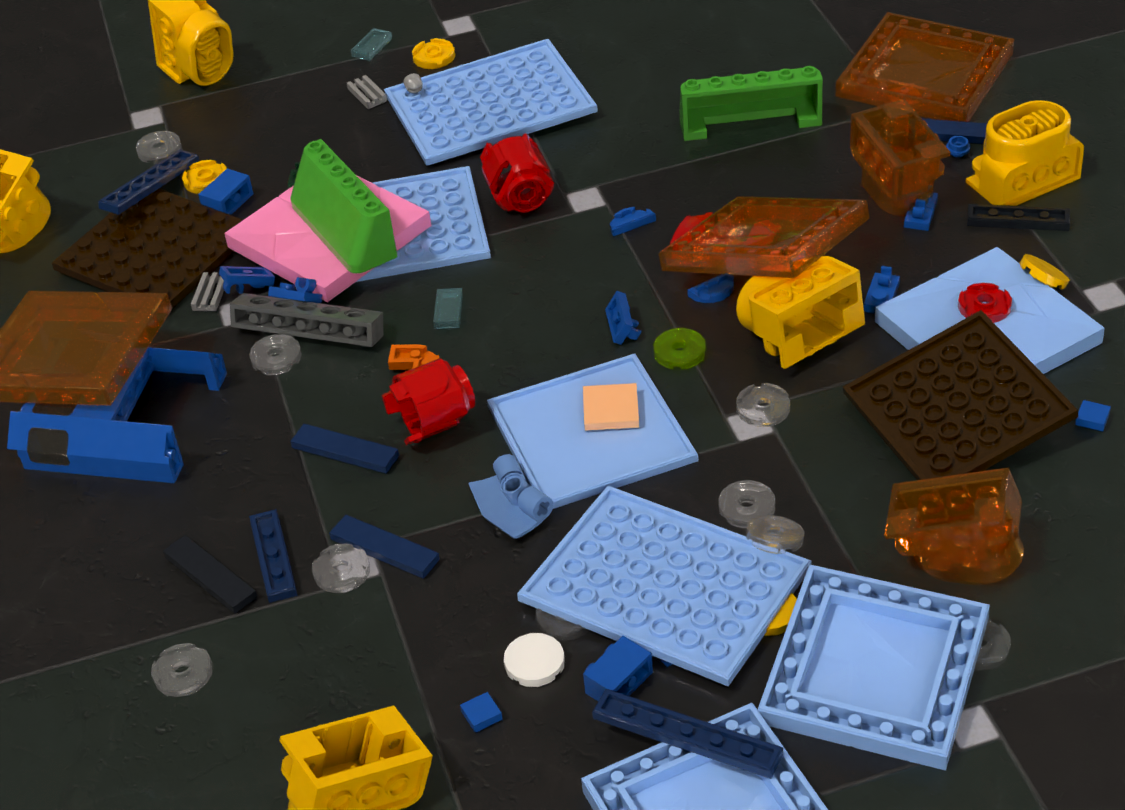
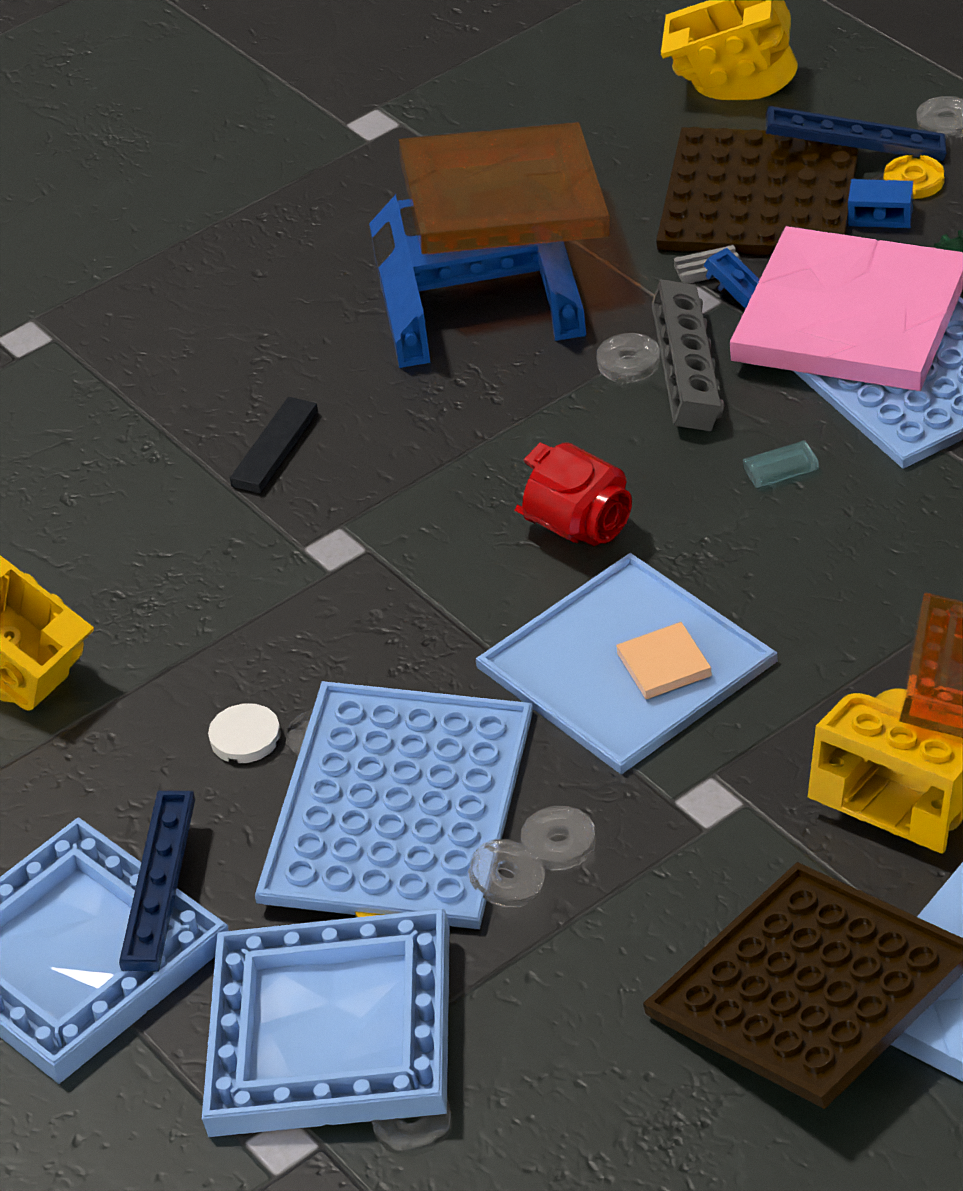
camera: 70 degrees right, 0 degrees up
clear tile [151,643,213,697] -> none
dark blue tile [249,509,298,603] -> none
blue plate [268,277,322,303] -> none
bright green windscreen [290,139,398,274] -> none
dark blue tile [290,424,399,474] -> none
clear tile [312,543,370,593] -> none
dark blue tile [329,515,440,579] -> none
orange plate [388,344,439,370] -> none
blue tile [460,692,503,733] -> none
medium blue panel [469,454,553,539] -> none
blue brick [583,636,653,701] -> none
blue plate [605,291,641,345] -> none
clear neon green tile [653,328,706,369] -> none
clear tile [736,383,790,427] -> none
clear orange brick [884,468,1024,585] -> none
blue tile [1075,400,1111,432] -> none

